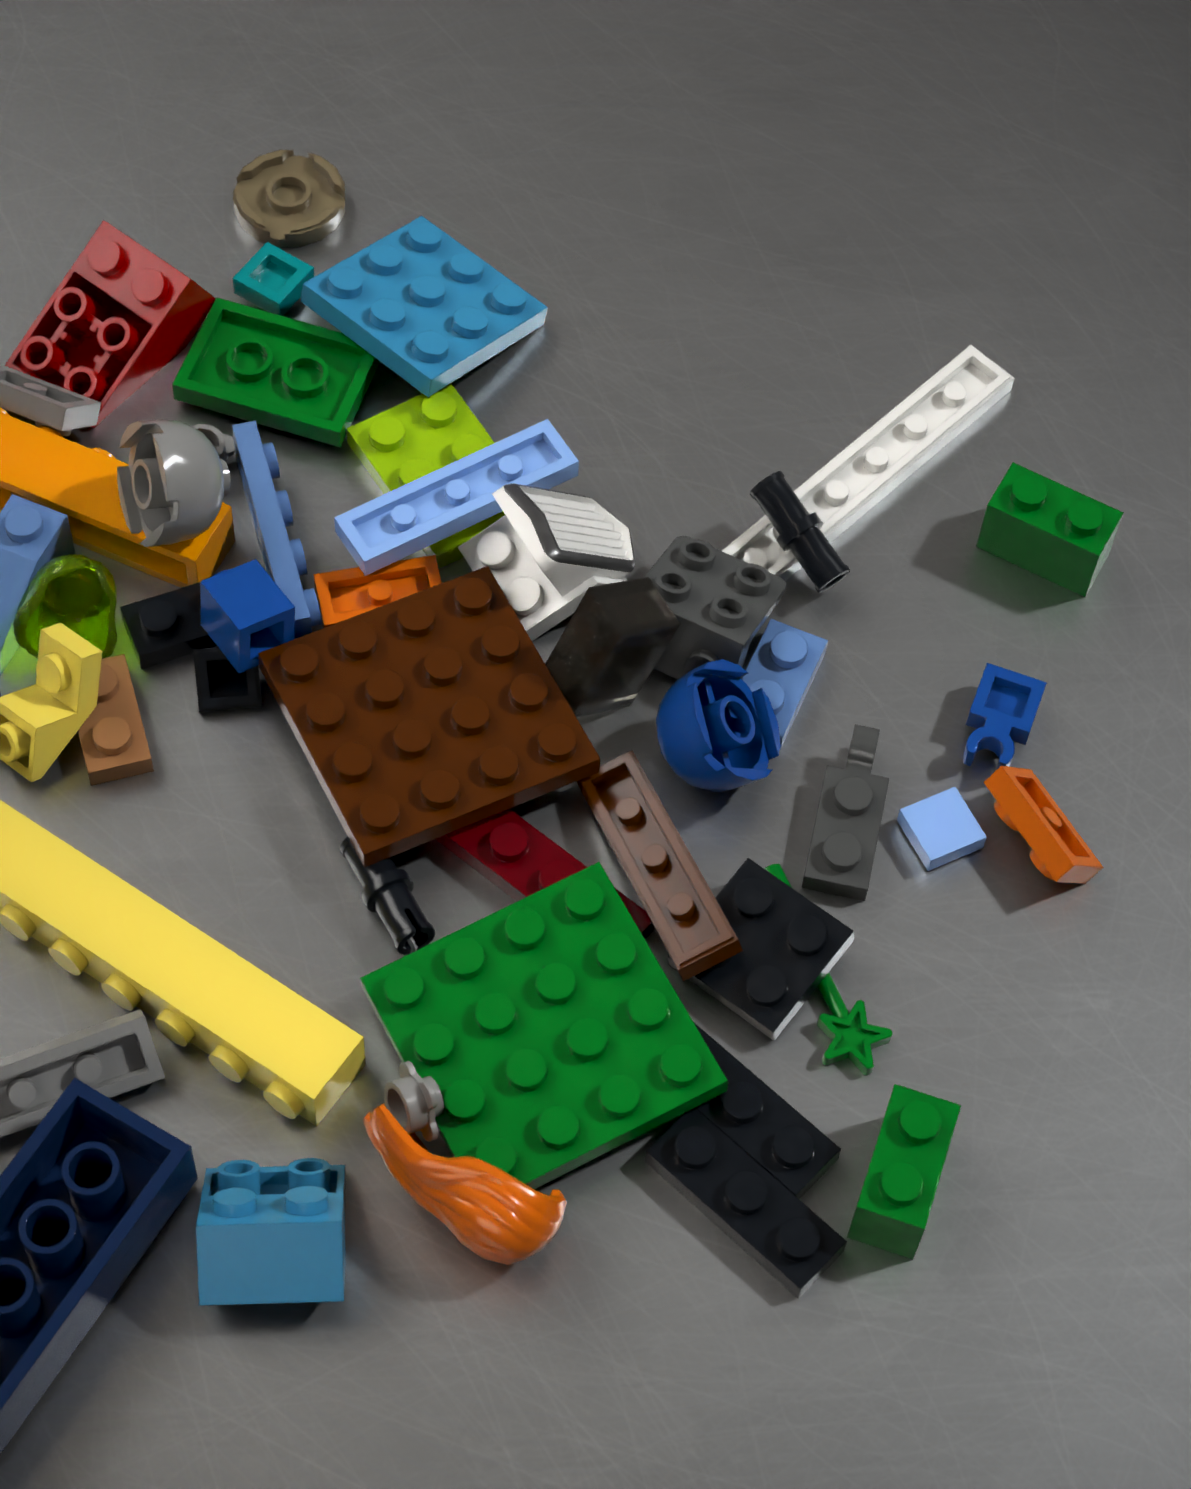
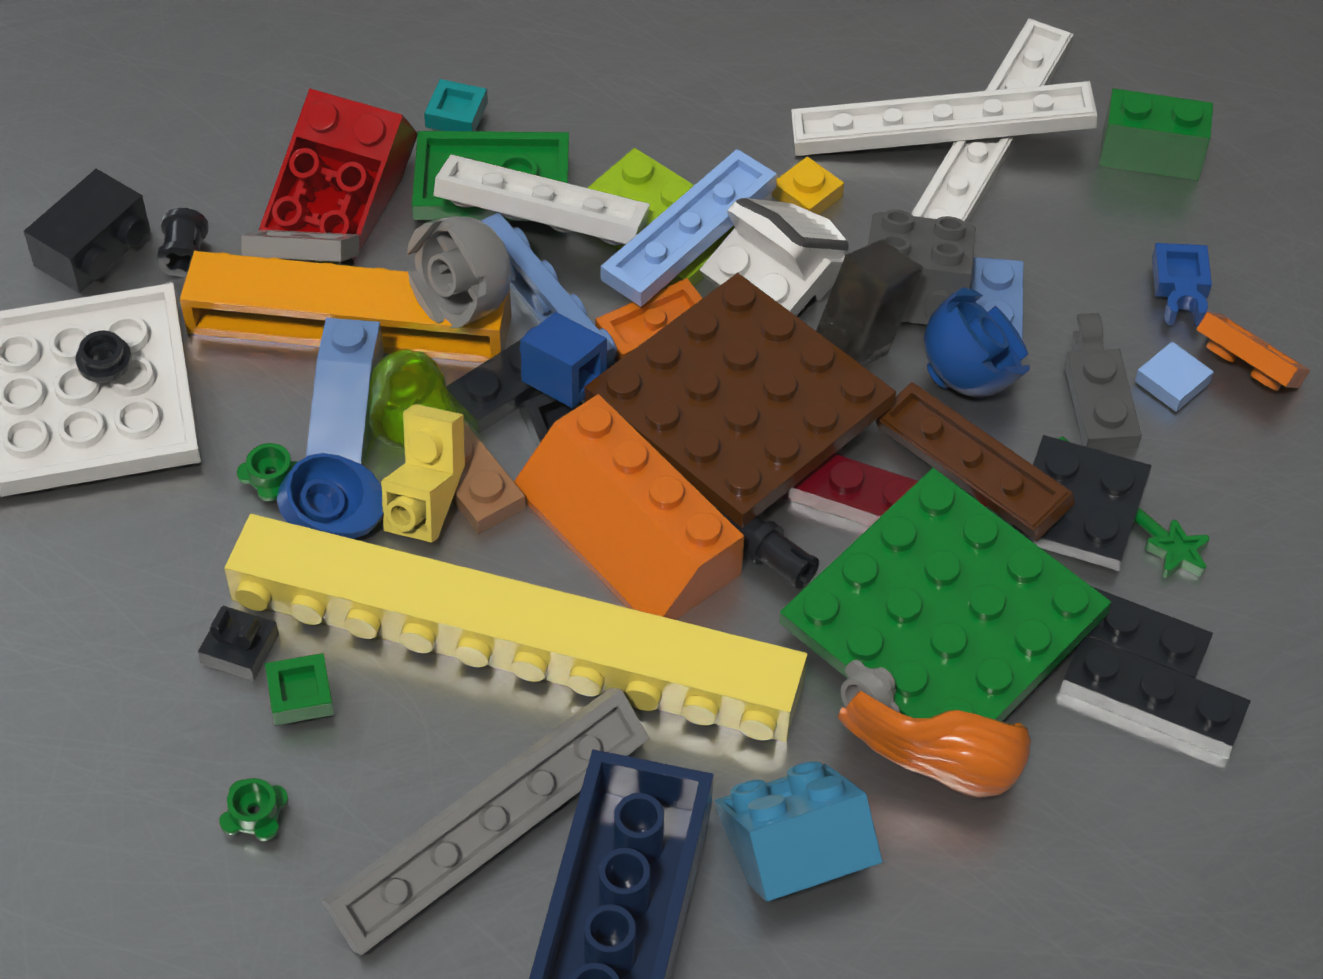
camera: 15 degrees left, 5 degrees down
dark tan tile [233,150,345,247] -> none
dark azure plate [300,216,548,397] -> none
black pin [750,471,850,593] -> none
green brick [847,1084,961,1259] -> none
none -> white plate [433,154,650,245]
none -> orange slope [514,394,744,620]
none -> yellow plate [772,156,844,215]
none -> white tile [791,81,1097,156]

